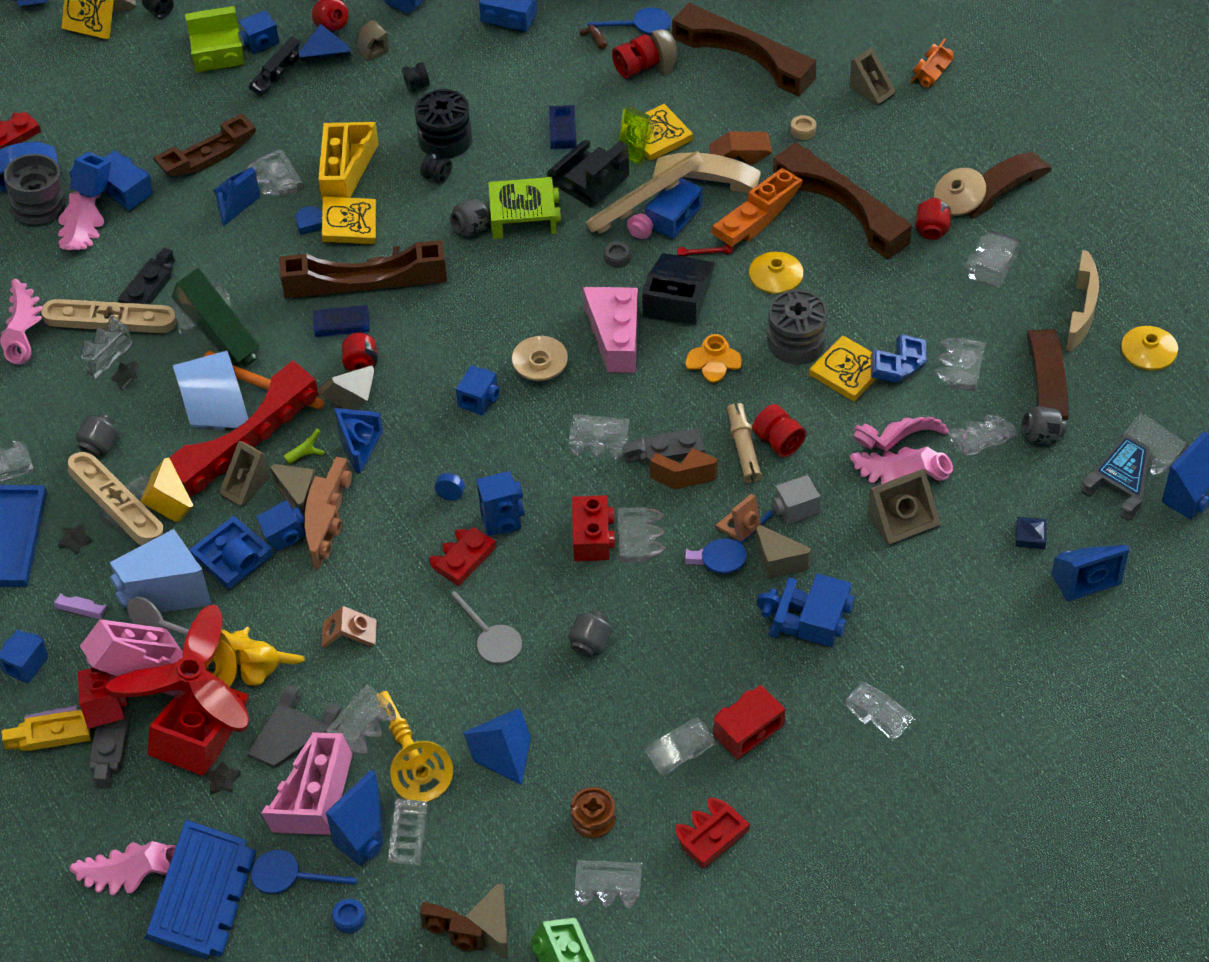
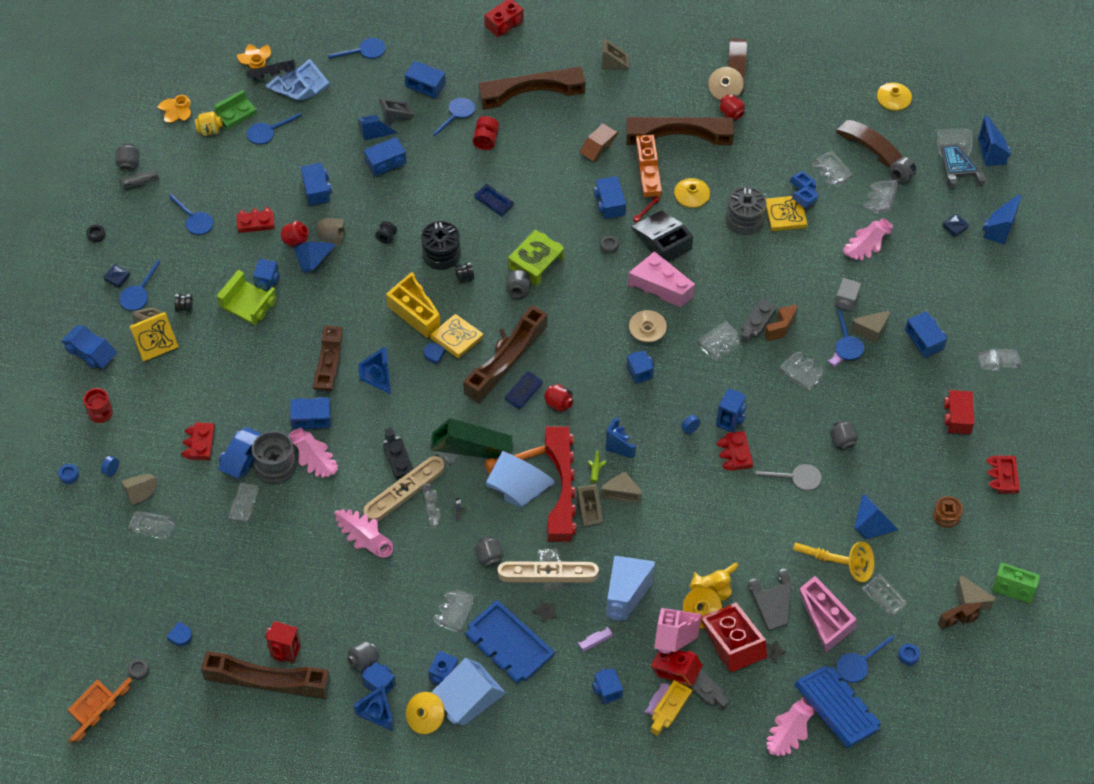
camera: 50 degrees left, 5 degrees up
blue brick [70,152,111,197] -> none
red piece [105,605,249,732] -> none
light grey piece [127,596,189,635] -> none
yellow slope [140,458,194,522] -> none
blue plate [189,515,274,590] -> none
clear plate [248,149,304,198] -> none
black hinge [249,36,300,97] -> none
blue brick [256,500,306,552] -> none
nougat slope [305,456,352,569] -> none
dark tan slope [317,365,375,410] -> none
nougat bracket [321,606,377,648] -> none
clear plate [326,684,396,753] -> none
blue slope [326,770,383,866] -> none
black piece [547,140,629,207] -> none
red brick [572,495,615,561] -> none
clear plate [575,860,642,909] -> none
reddish brown piece [580,25,607,50] -> none
tan piece [585,151,704,234] -> none
clear neon green tile [619,106,653,164] -> none
yellow tile [621,104,693,161] -> none
bright pink plate [627,213,653,239] -> none
clear slope [643,716,717,777] -> none
dark tan brick [652,29,677,77] -> none
tan slope [653,153,761,193] -> none
light orange plate [685,334,742,383] -> none
nougat bracket [716,494,761,542] -> none
tan pin [726,403,762,483] -> none
red wheel [752,404,807,458] -> none
blue hips [757,577,809,638] -> none
tan tile [790,115,817,140] -> none
bright pink plant [852,417,949,451] -> none
dark tan slope [868,469,941,544] -> none
orange hinge [910,38,954,88] -> none
clear brick [966,230,1021,288] -> none
tan slope [1066,250,1099,351] -> none

